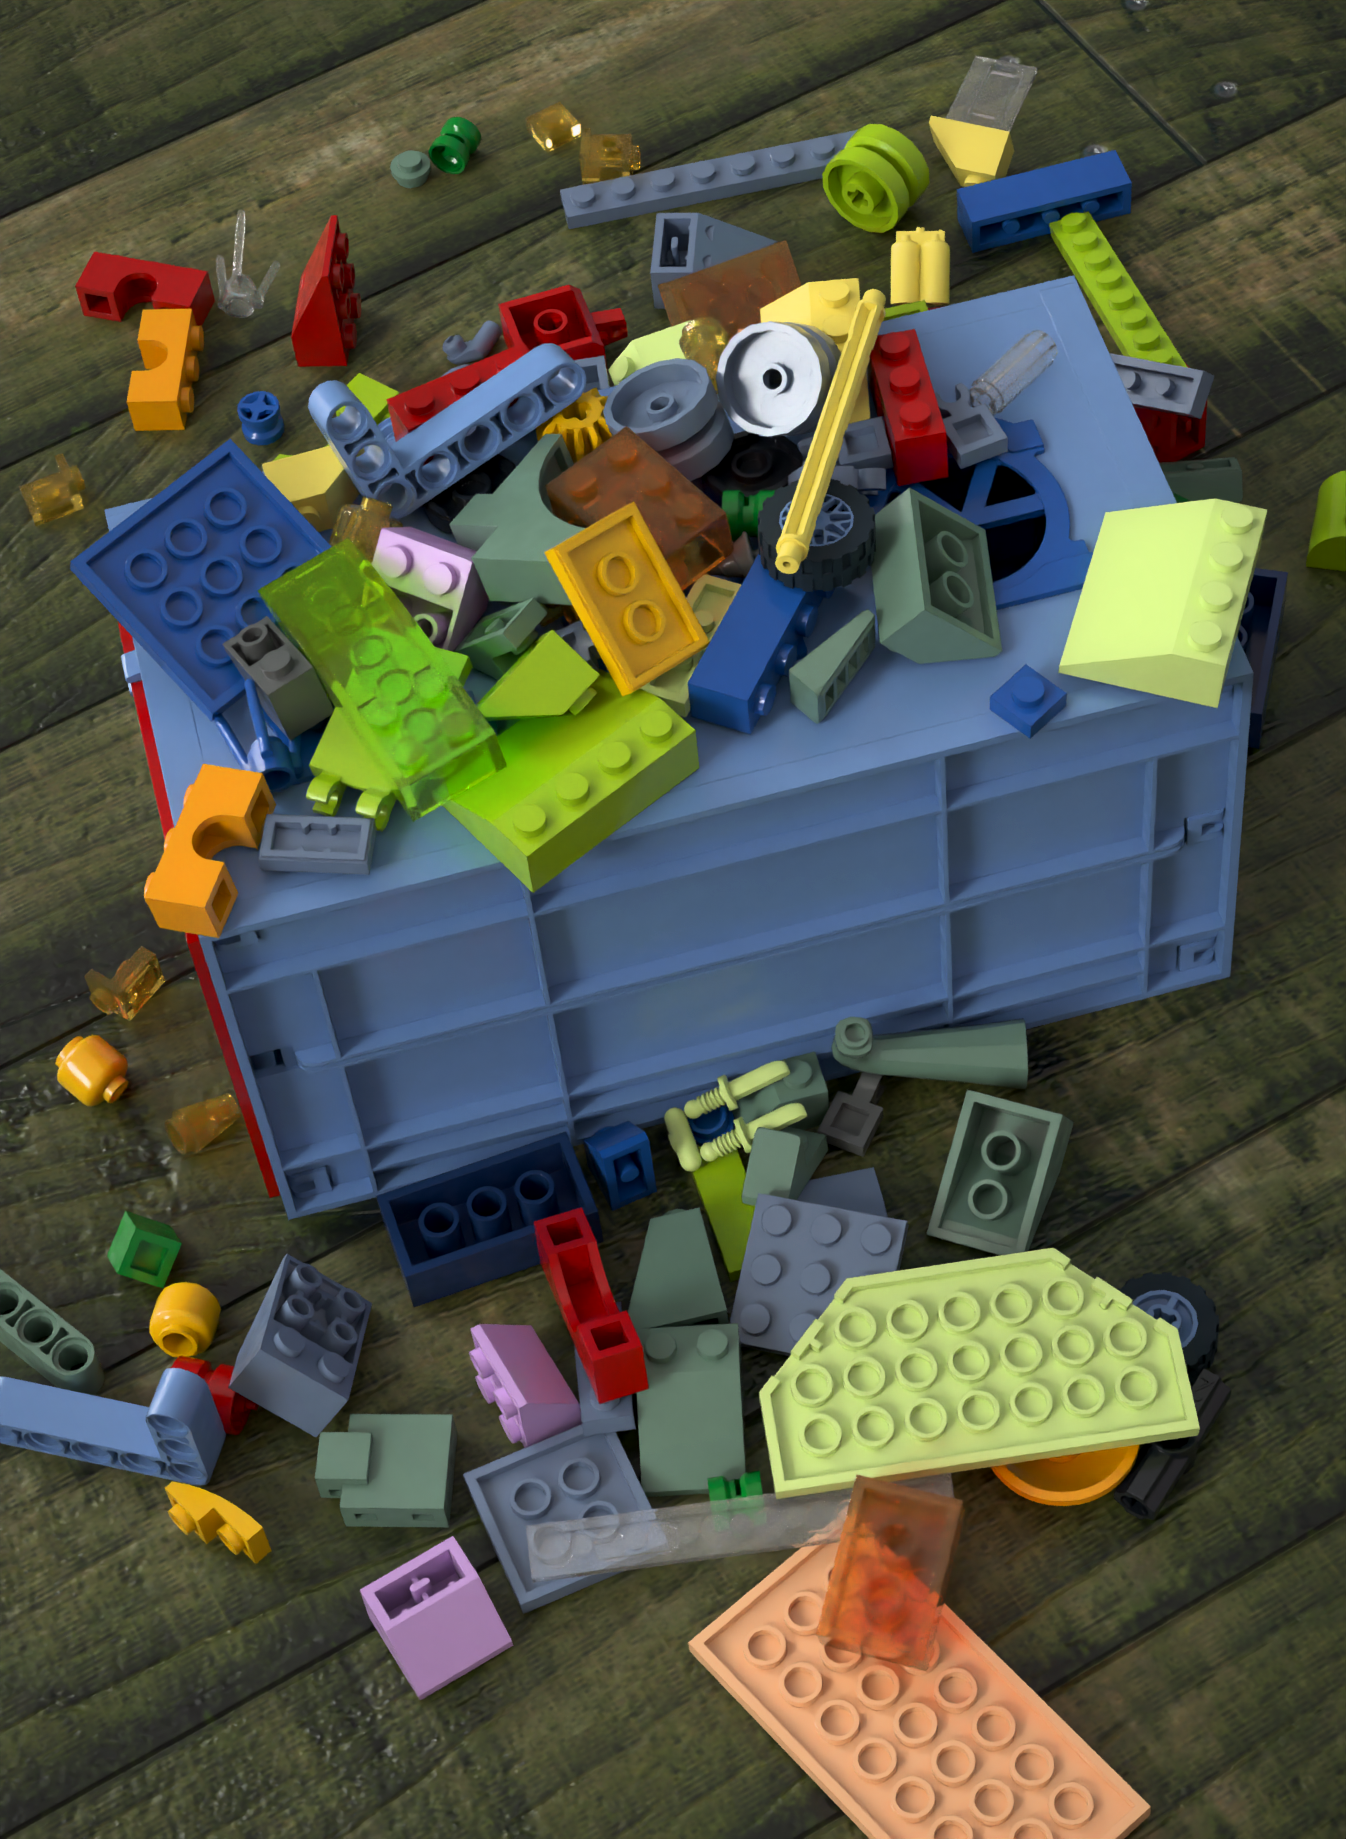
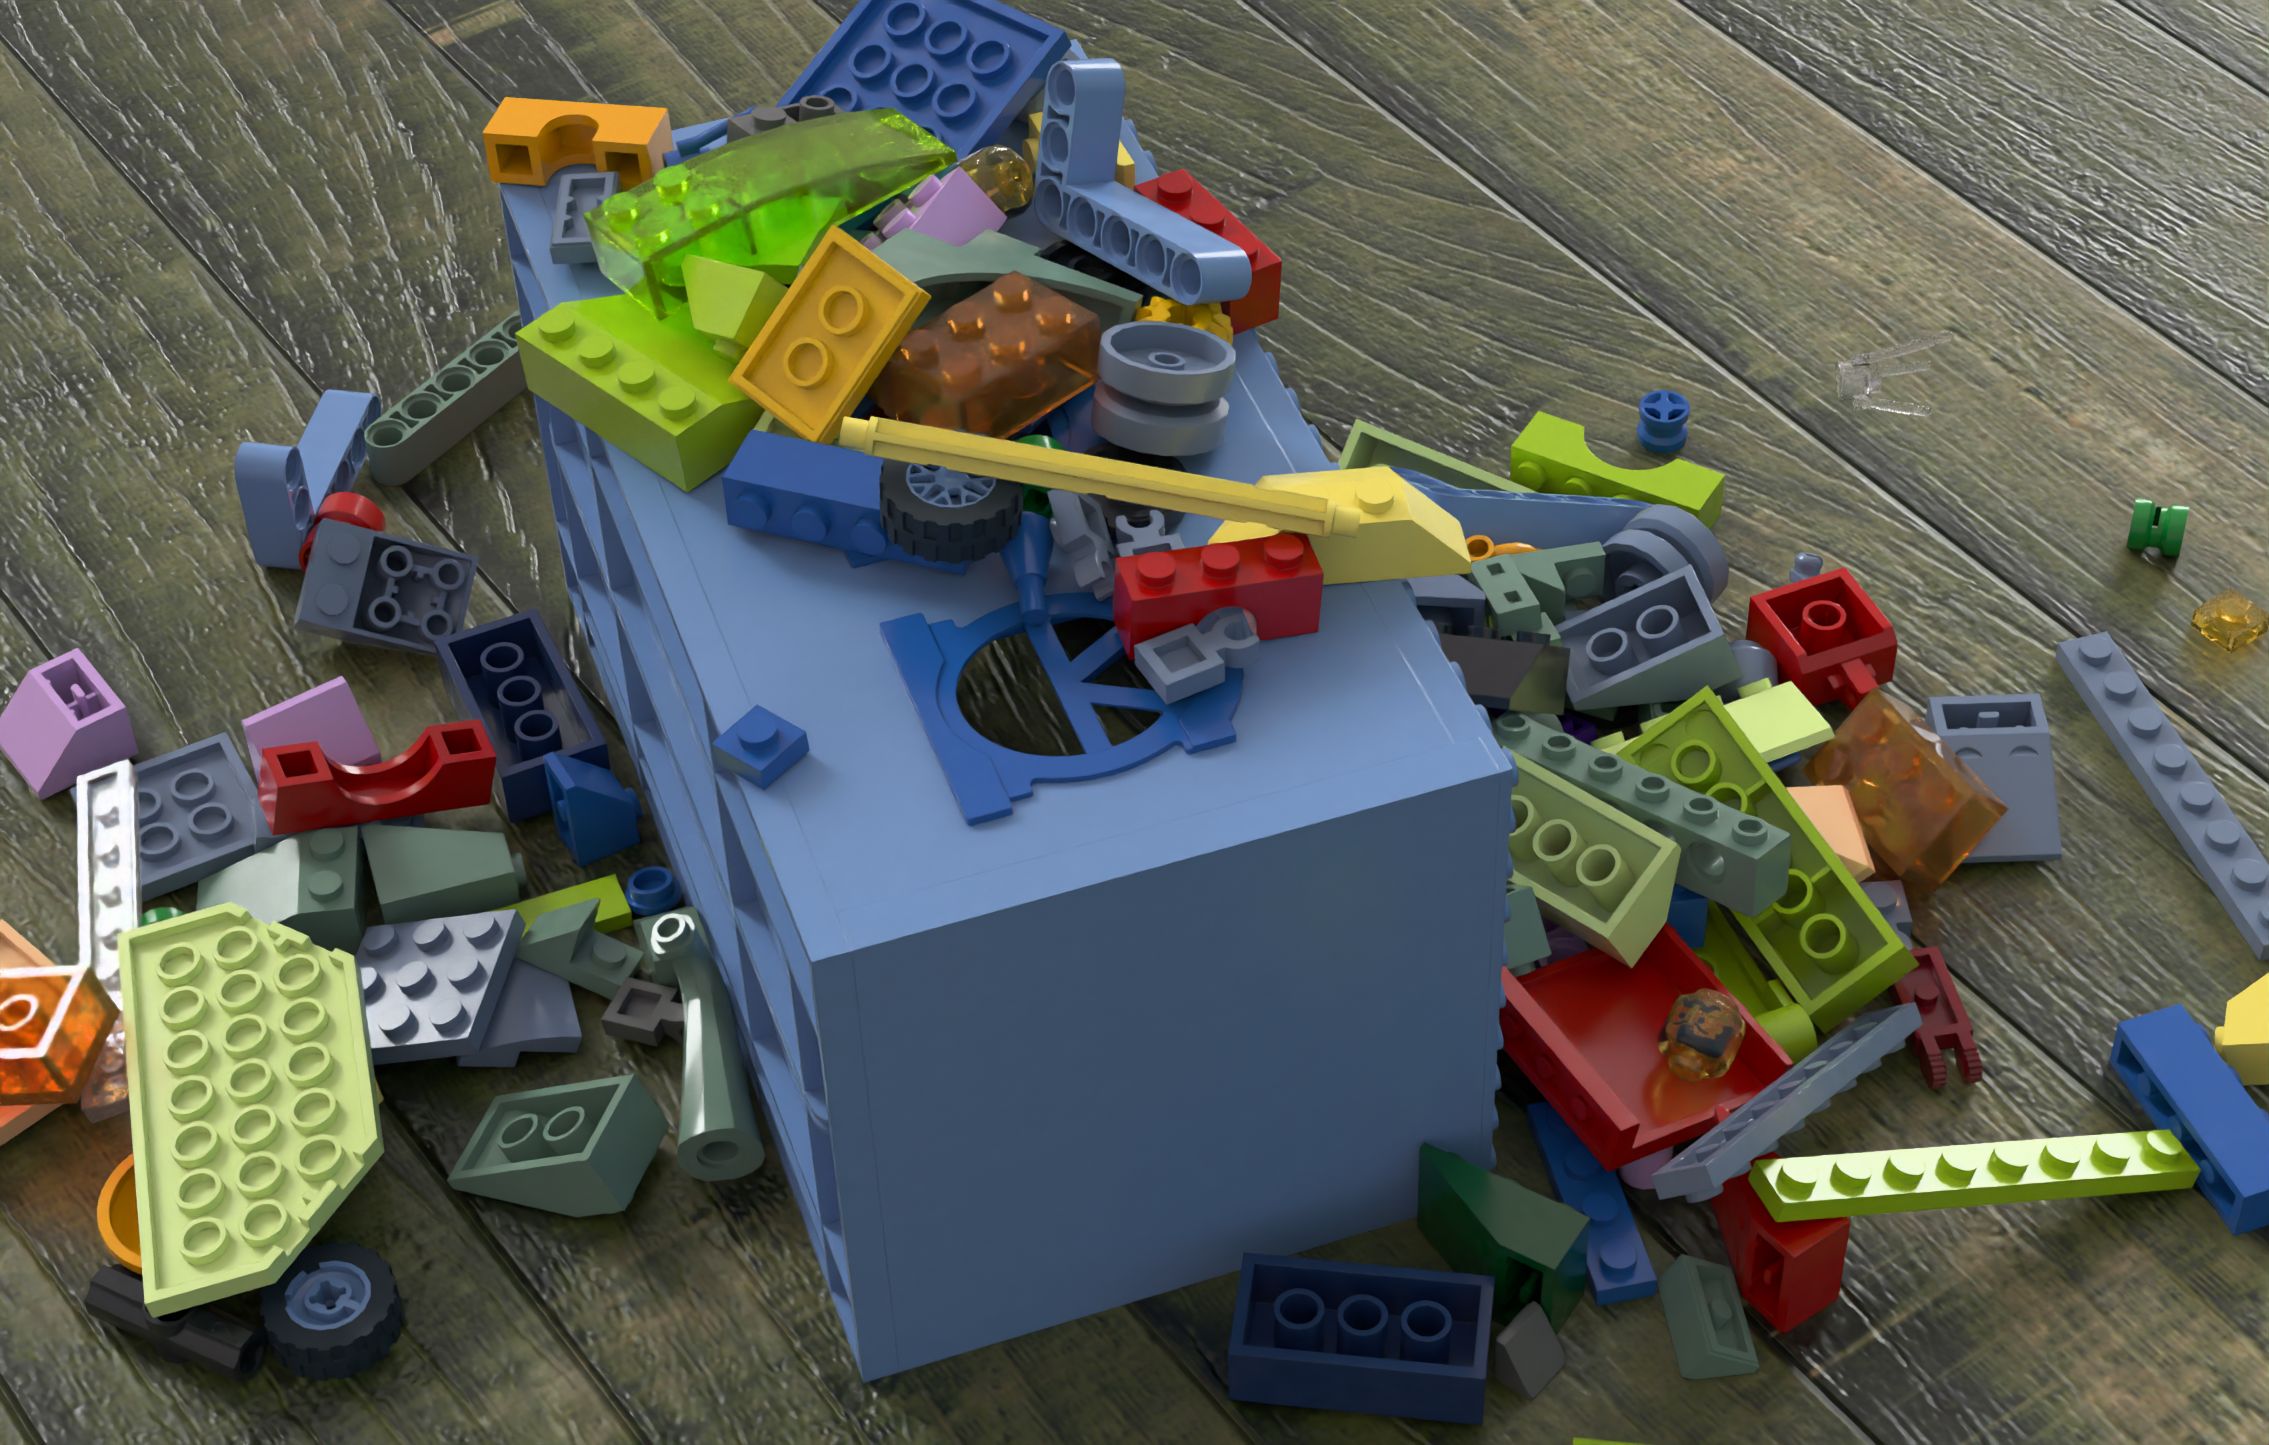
camera: 80 degrees right, 10 degrees down
clear yellow bracket [19,453,86,526] -> none
red arch [75,252,215,326] -> none
green panel [107,1211,182,1288] -> none
light orange arch [127,309,204,431] -> none
yellow head [149,1282,221,1358] -> none
yellow slope [165,1481,272,1564] -> none
red slope [291,215,361,367] -> none
sand green piece [315,1414,458,1528] -> none
sand green plate [390,150,431,188] -> none
clear yellow brick [579,128,641,185] -> none
yellowish green piece [664,1060,807,1172] -> none
clear yellow cone [679,317,728,394] -> none
wheel [716,321,841,437] -> none
sand green slope [789,609,875,724] -> none
lime wheel [822,124,930,233] -> none
sand green slope [871,487,1002,664] -> none
light yellow piece [890,227,950,306] -> none
clear piece [969,330,1058,416] -> none
yellowish green slope [1058,498,1267,708] -> none

